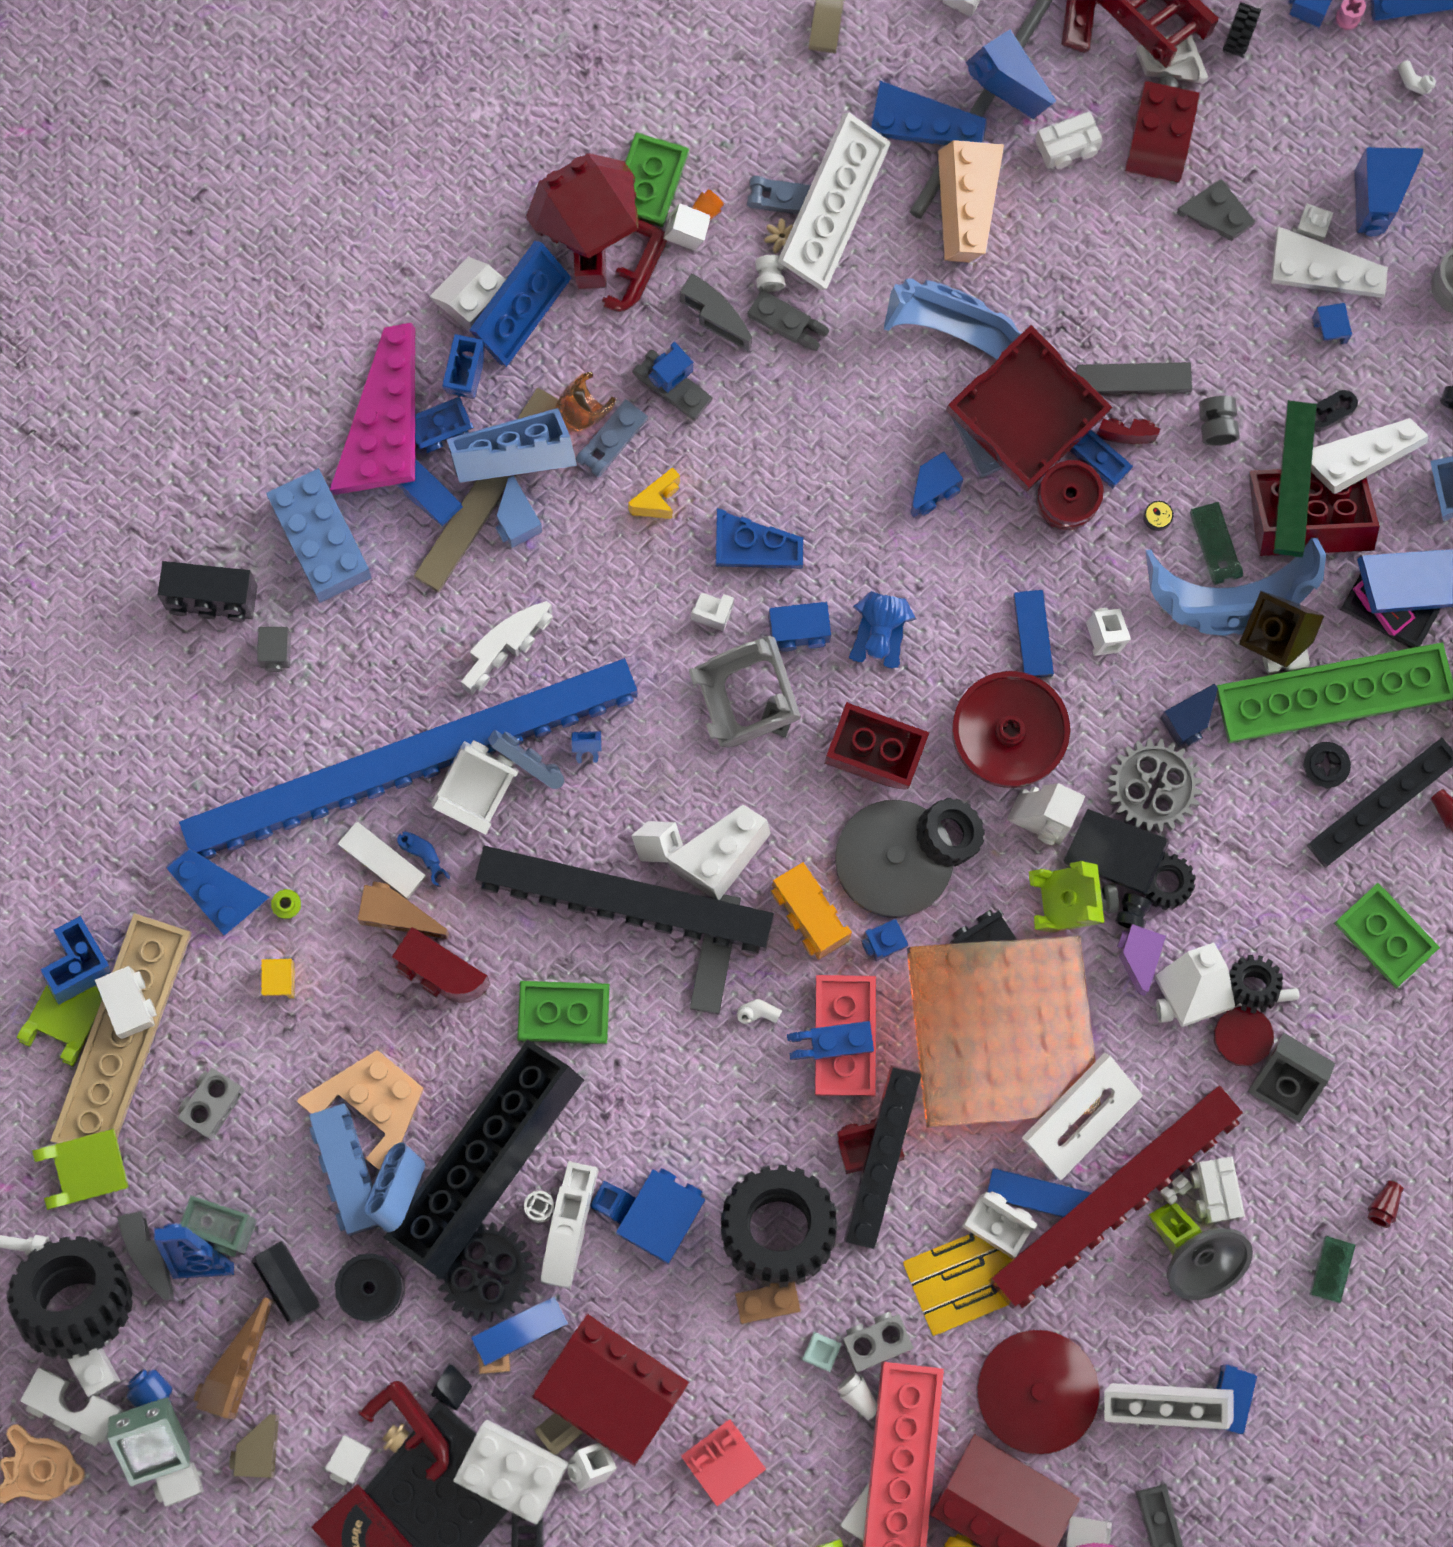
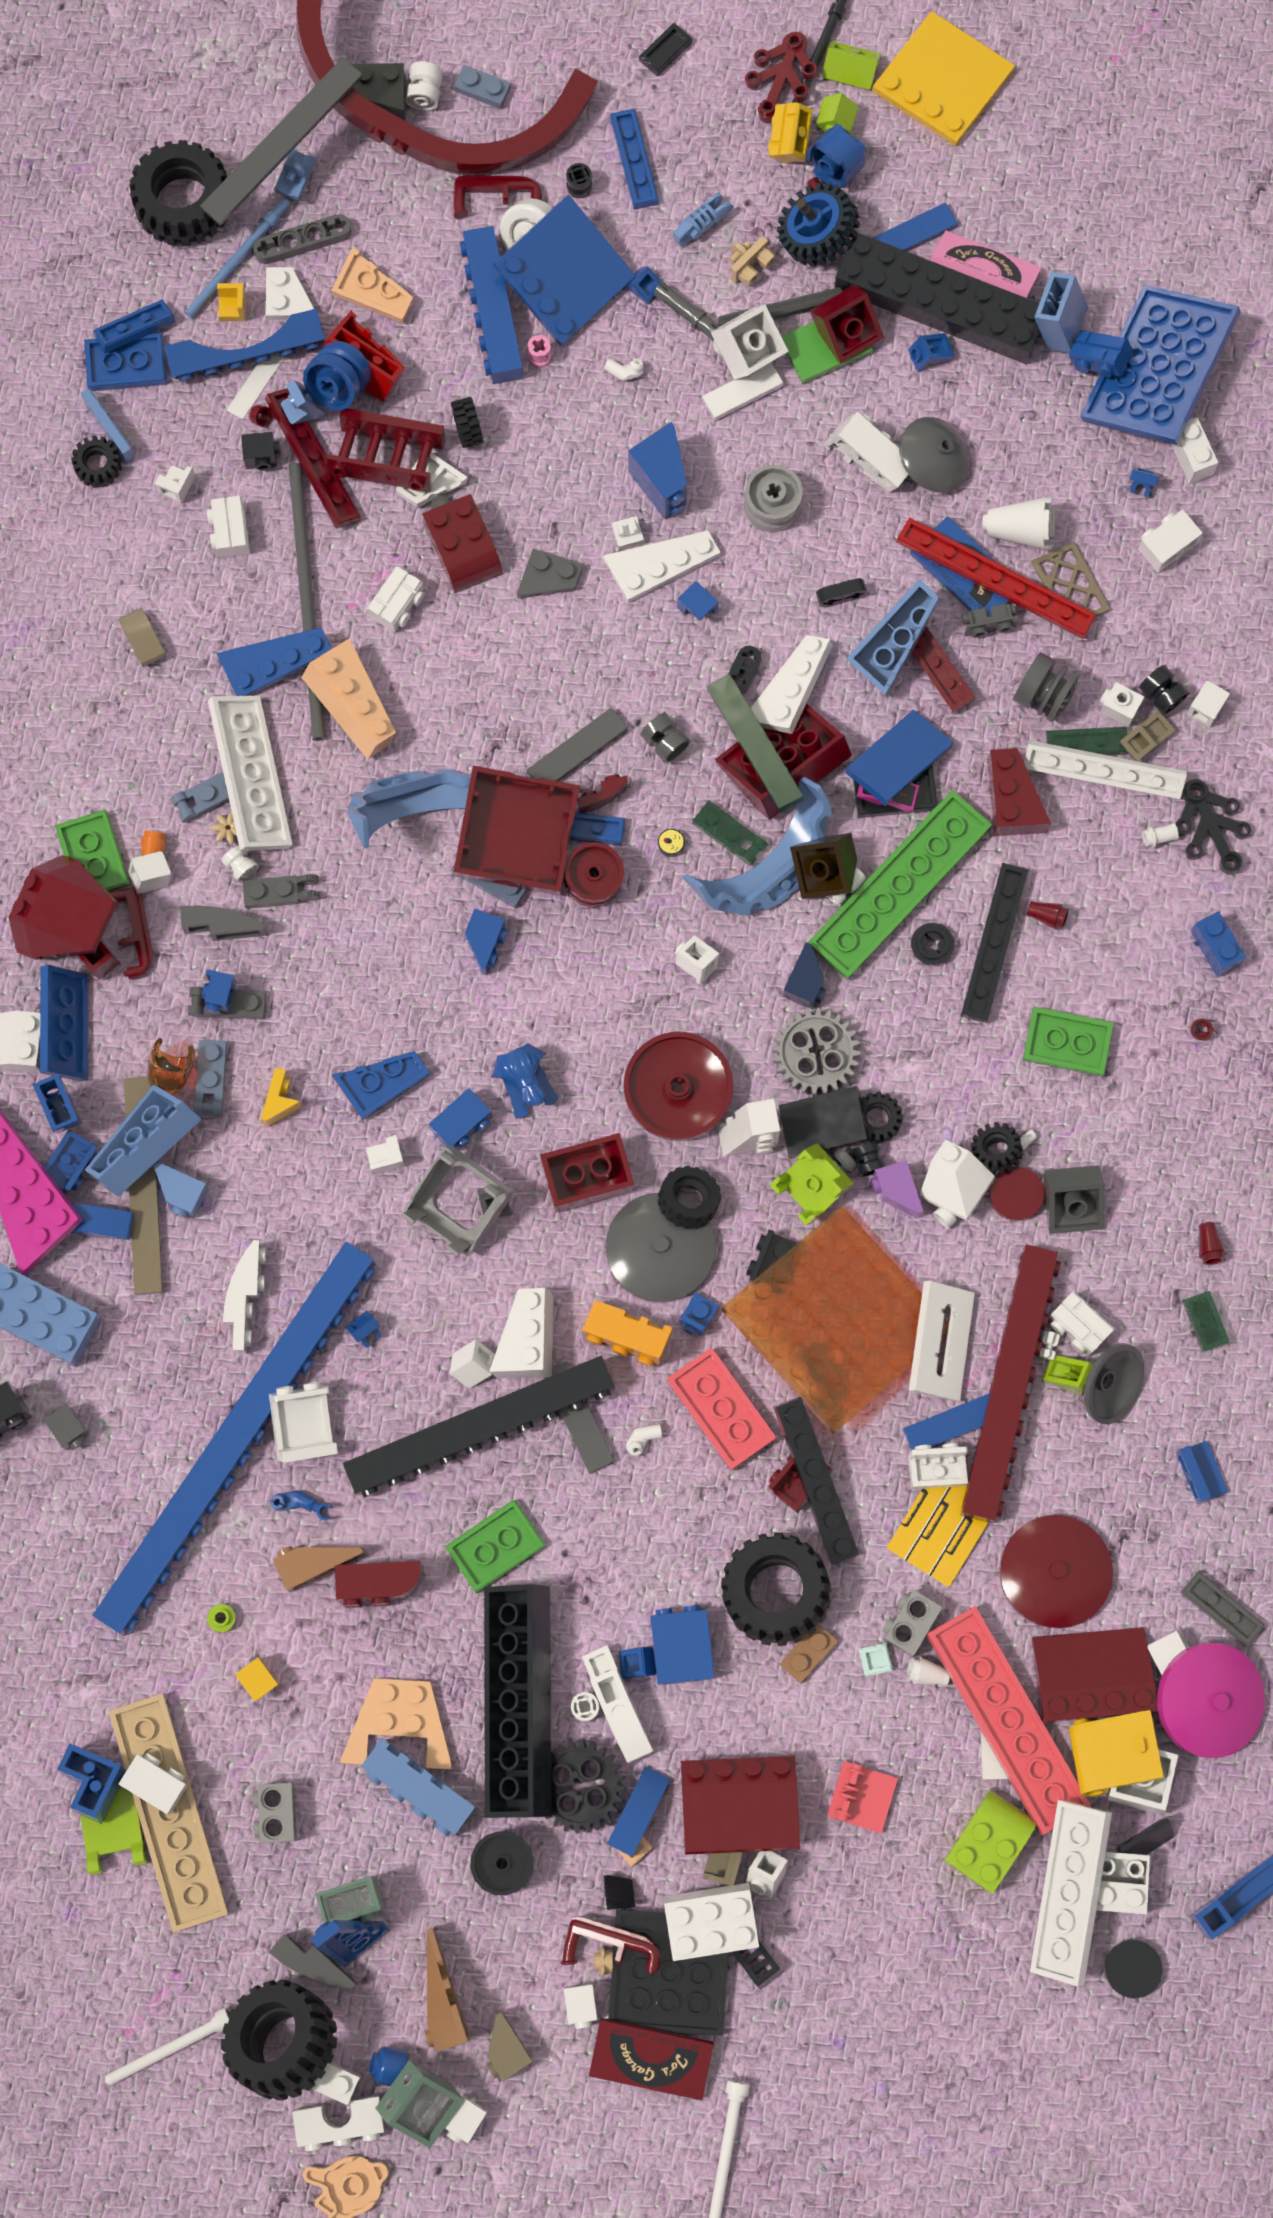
camera: 30 degrees left, 0 degrees up
lime flag [32,1129,129,1210] -> none
blue wing [166,848,270,936] -> none
black piece [251,1240,321,1326] -> none
white tile [338,821,426,900] -> none
medium blue beam [364,1142,425,1232] -> none
sand blue plate [488,730,564,789] -> none
blue hinge [787,1021,874,1060] -> none
blue slope [966,29,1056,119] -> none
blue tile [1013,590,1054,678] -> none
white brick [1104,1383,1234,1429] -> none

